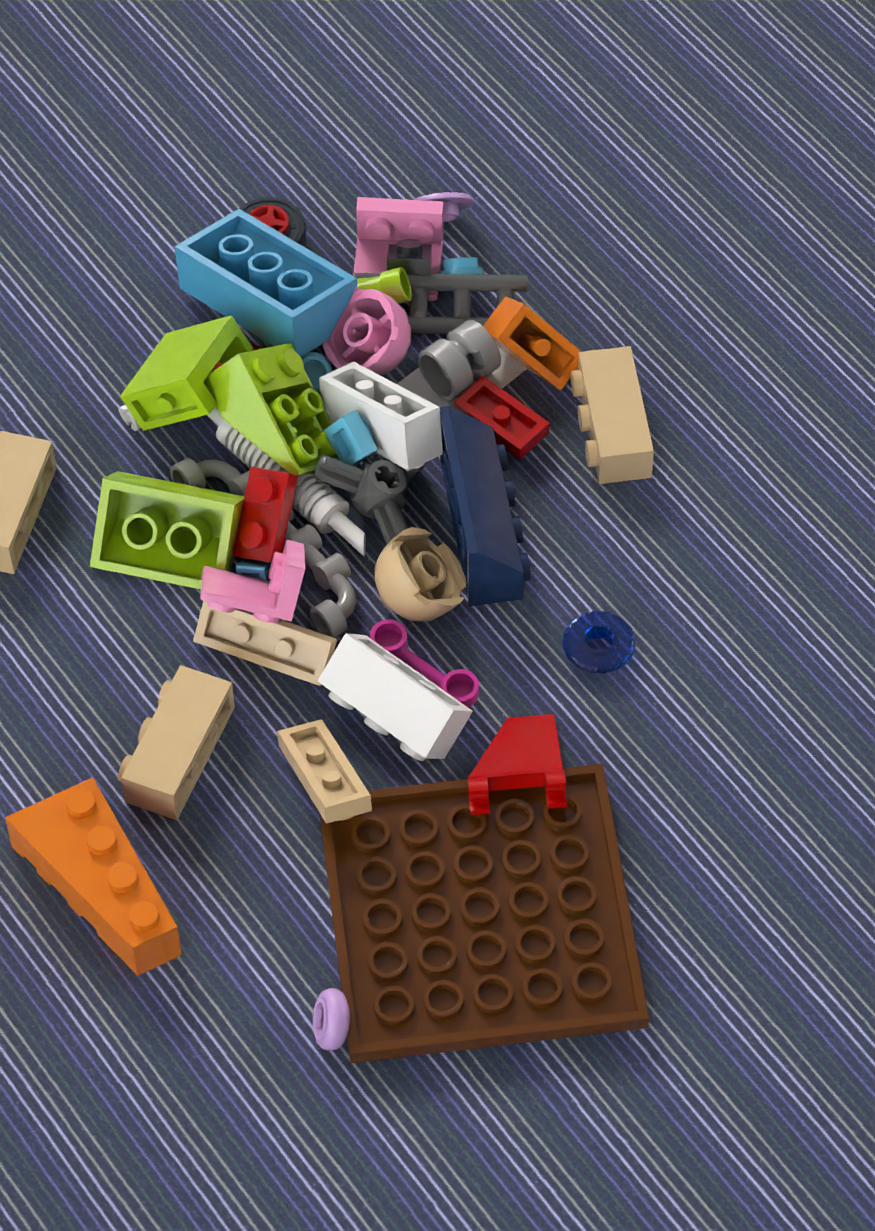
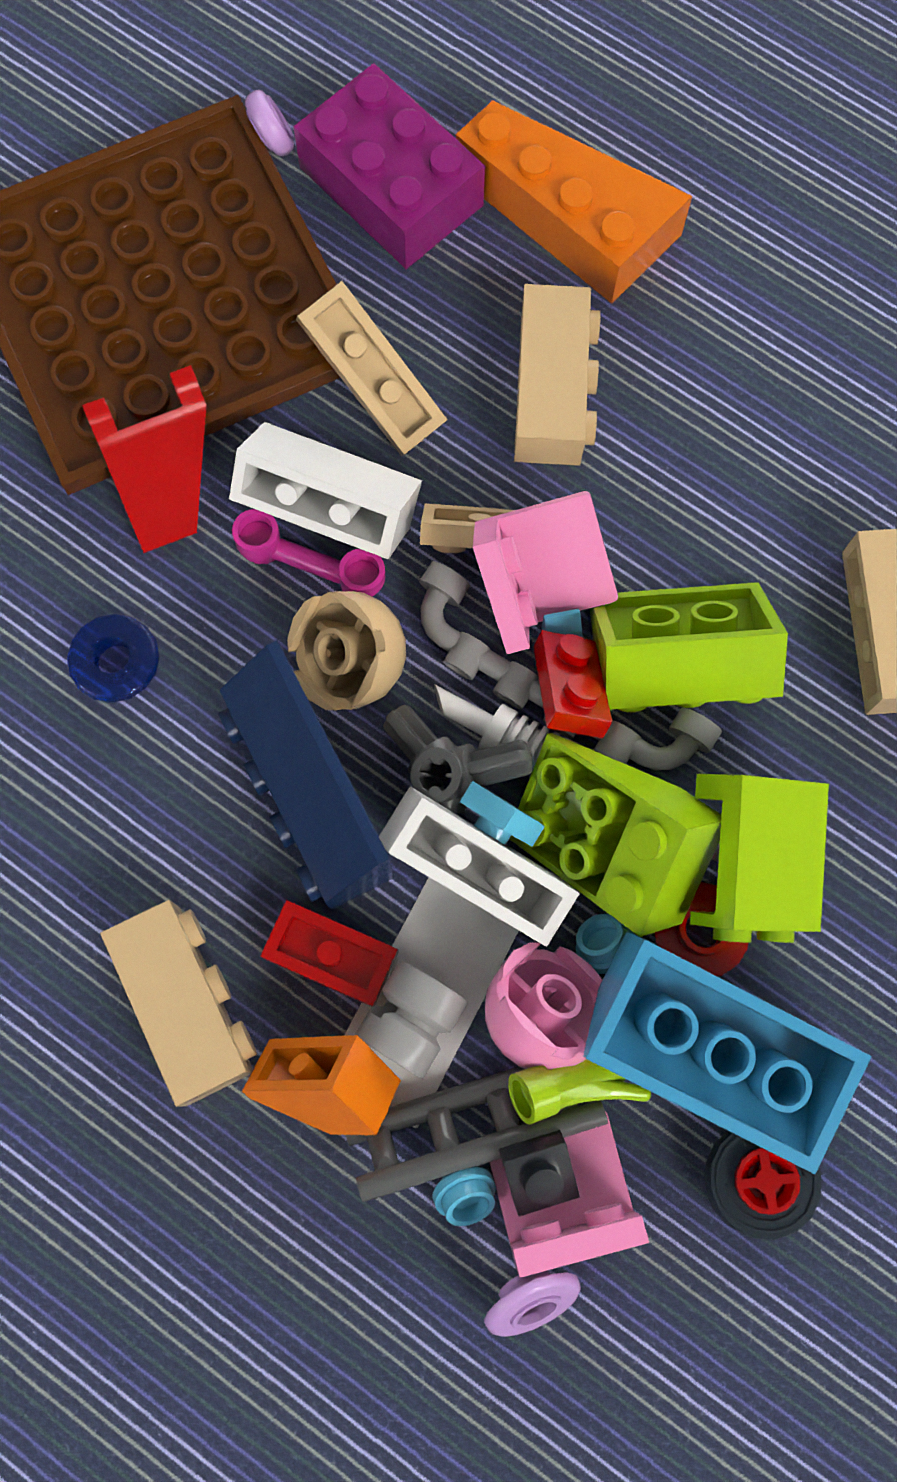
camera: 160 degrees right, 20 degrees up
none -> magenta brick [293,63,485,269]

